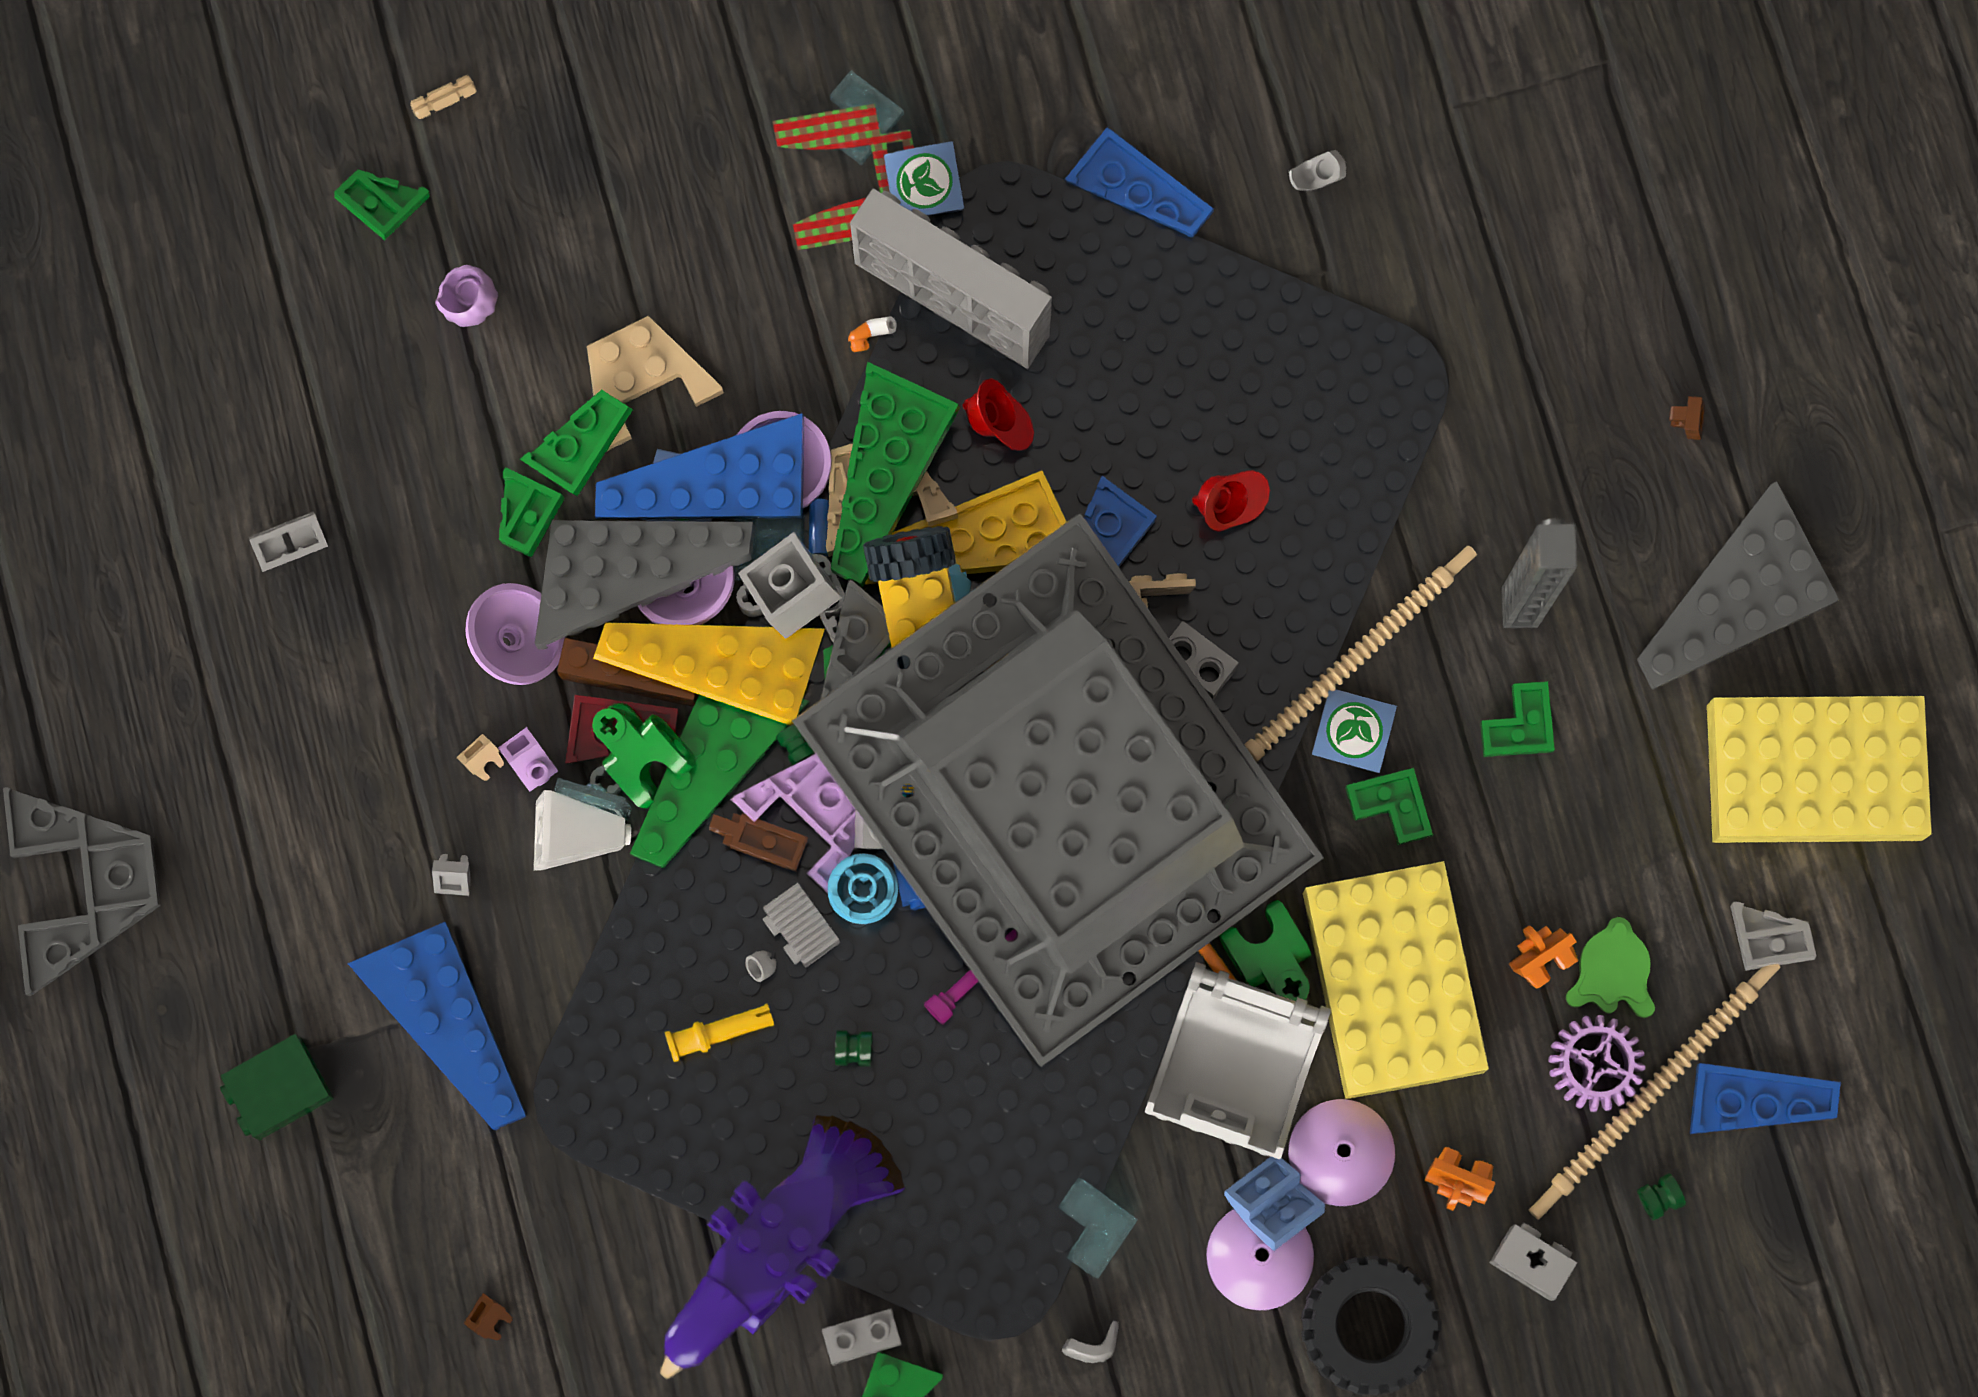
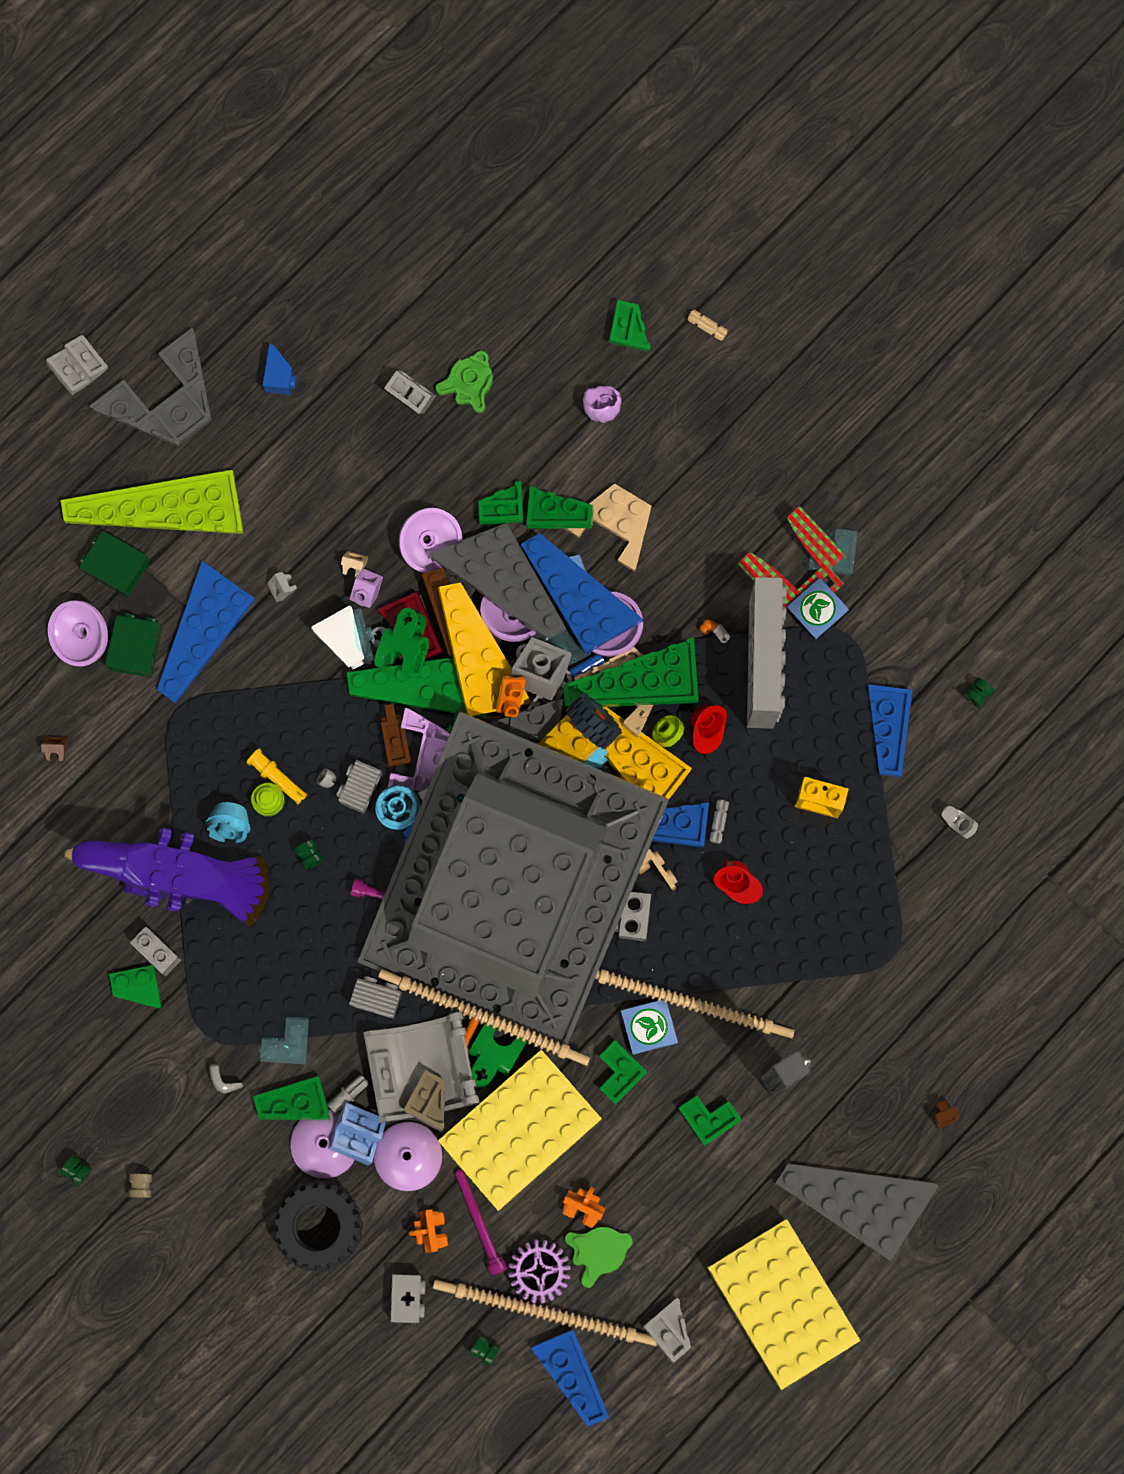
camera: 60 degrees right, 0 degrees up
none -> lavender dish [48,600,108,666]
none -> lime wing [61,470,244,534]
none -> dark green brick [105,614,163,678]
none -> medium azure cone [206,802,250,843]
none -> lime plate [251,783,285,816]
none -> green wing [253,1076,331,1120]
none -> blue slope [263,344,297,395]
none -> light grey axle [327,1075,369,1114]
none -> light grey brick [350,976,402,1019]
none -> tan hose [379,969,590,1066]
none -> dark tan wing [403,1070,445,1132]
none -> bright green tile [436,351,493,413]
none -> magenta piece [455,1169,508,1276]
none -> orange hips [496,675,526,717]
none -> lime plate [652,715,684,747]
none -> light grey axle [709,800,729,844]
none -> yellow window [795,777,848,819]
none -> dark green wheel [964,677,994,708]

